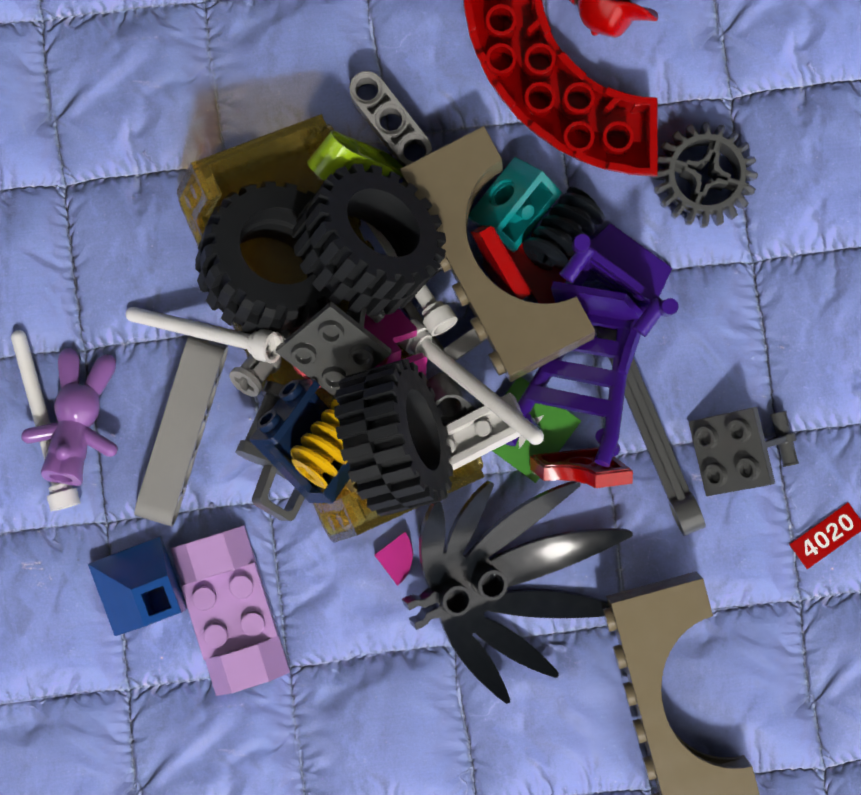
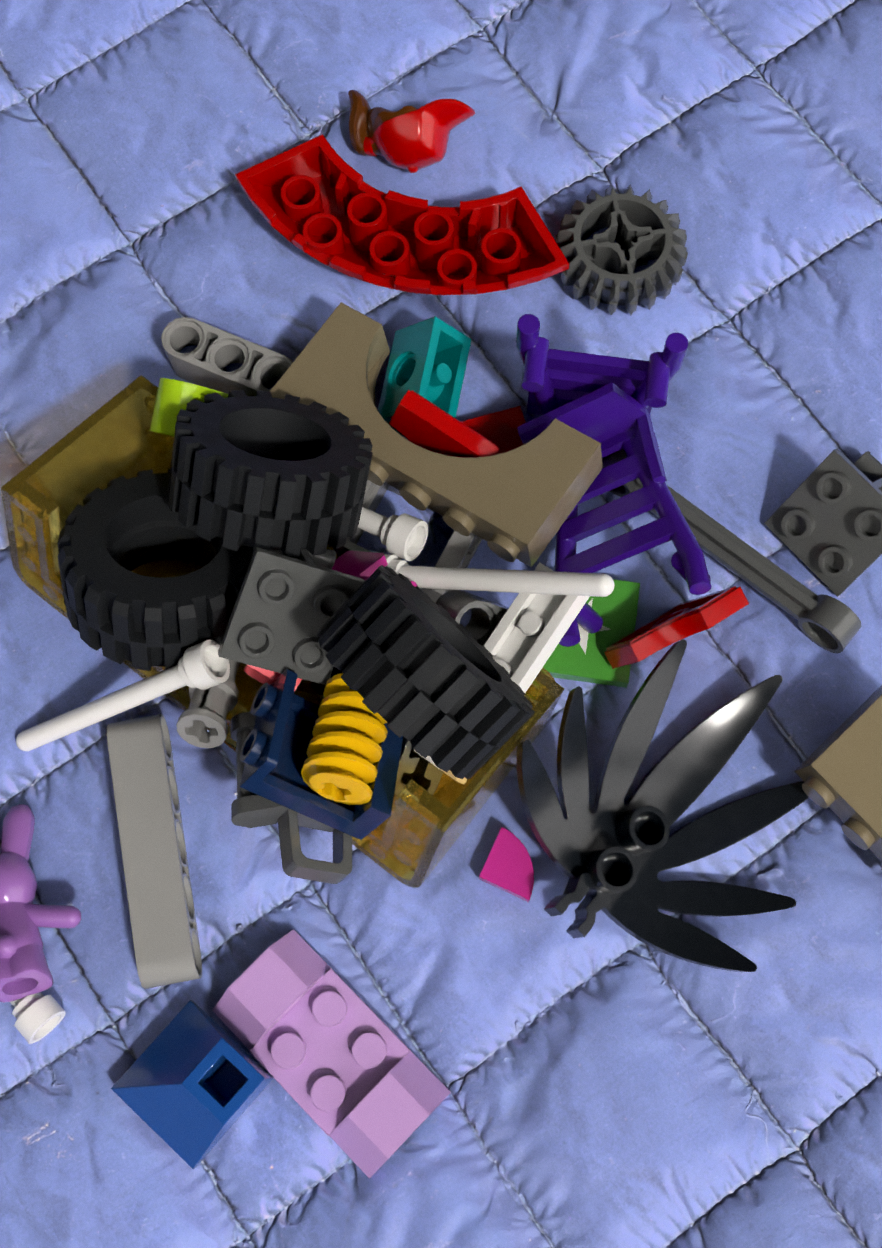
camera: 25 degrees left, 15 degrees down
black piece [523,187,605,270] -> none

